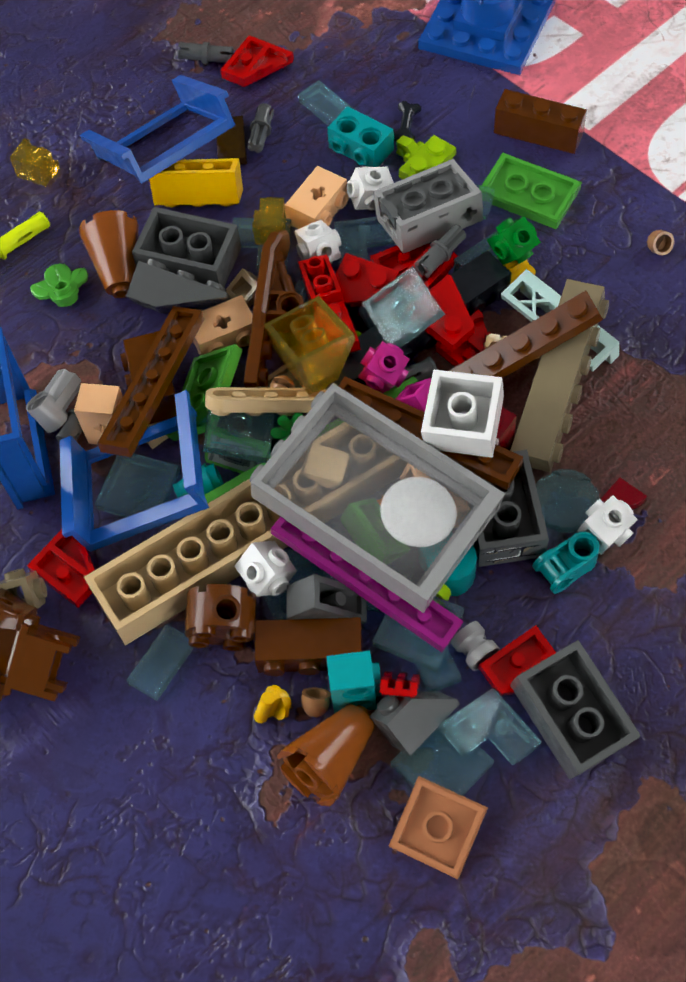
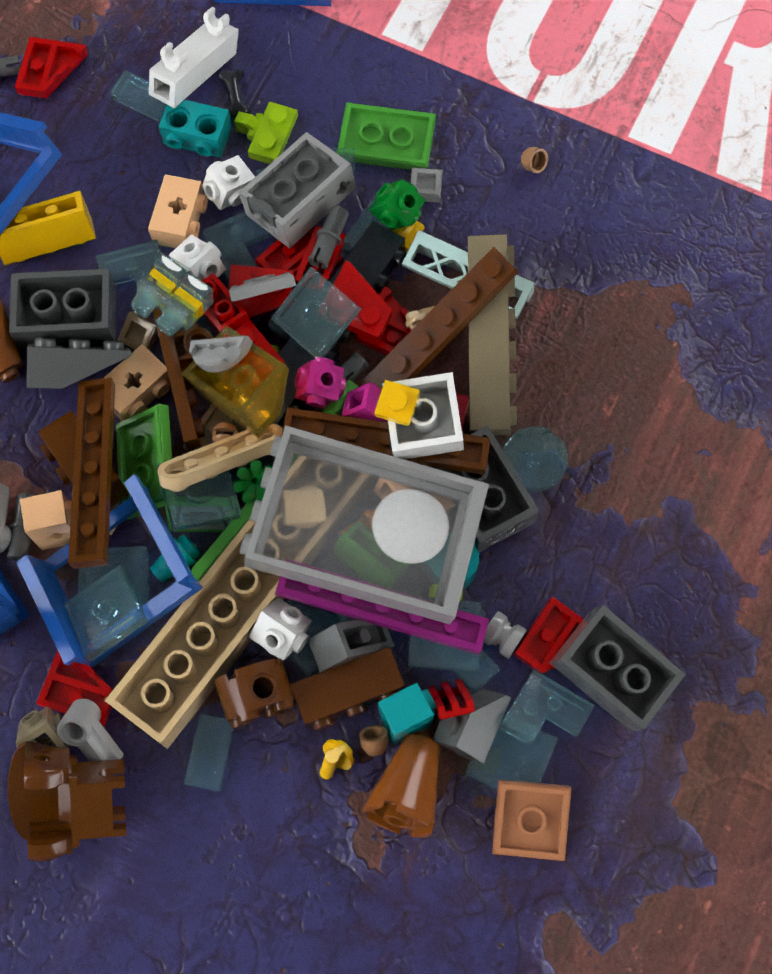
camera: 25 degrees left, 10 degrees up
dark brown tile [216,115,247,165] -> none
dark grey axle [248,103,274,153] -> none
clear yellow brick [252,197,287,245] -> none
reddish brown brick [494,89,587,154] -> none
teal piece [532,532,600,594] -> none
white brick [577,495,638,555] -> none
dark red tile [601,477,647,509] -> none
none -> light grey piece [57,698,124,762]
none -> clear light blue tile [64,565,148,661]
none -> clear light blue hips [131,253,214,337]
none -> white brick [149,6,238,108]
none -> light grey tile [189,335,253,373]
none -> light grey tile [229,272,296,302]
none -> yellow plate [374,380,420,426]
none -> light grey tile [411,168,443,202]

